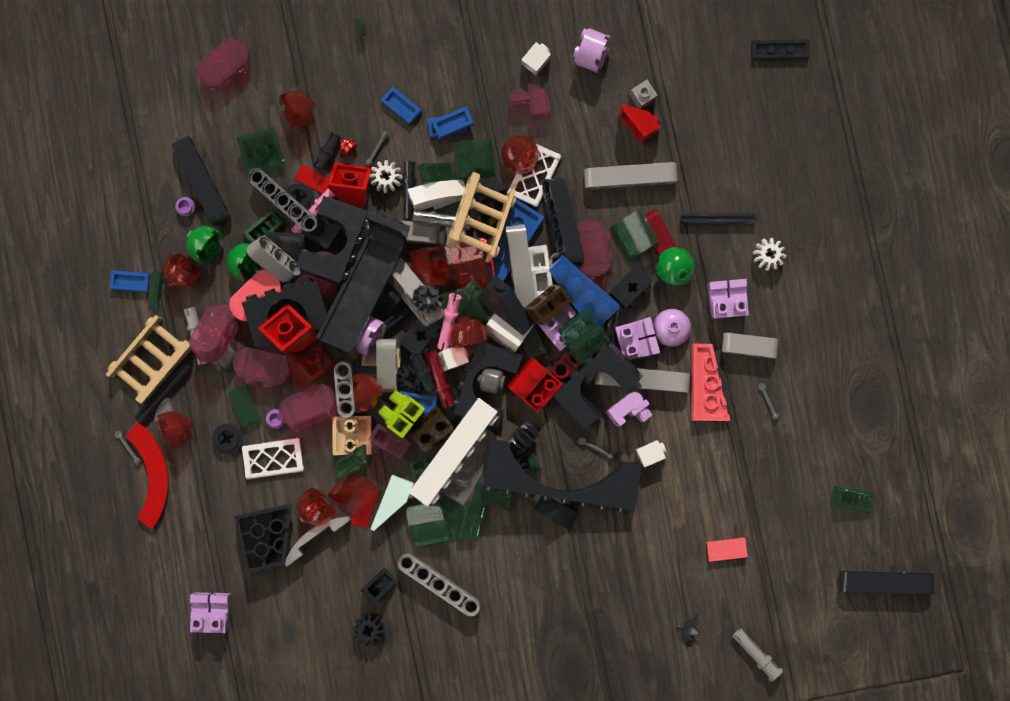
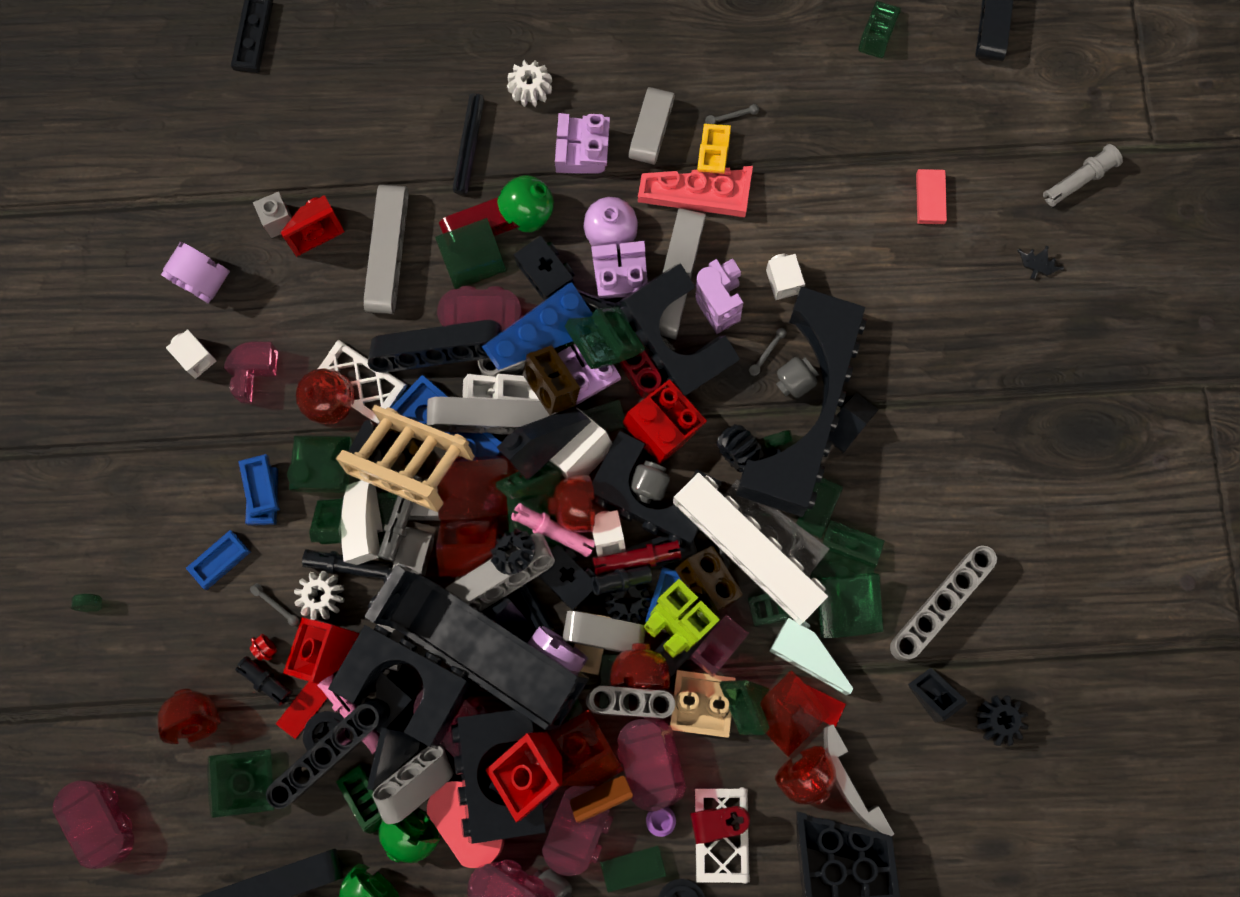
camera: 80 degrees left, 10 degrees down
none -> dark orange slope [570,776,633,823]
none -> dark red piece [690,806,750,844]
none -> yellow slope [697,124,731,174]
none -> dark grey head [776,357,819,398]

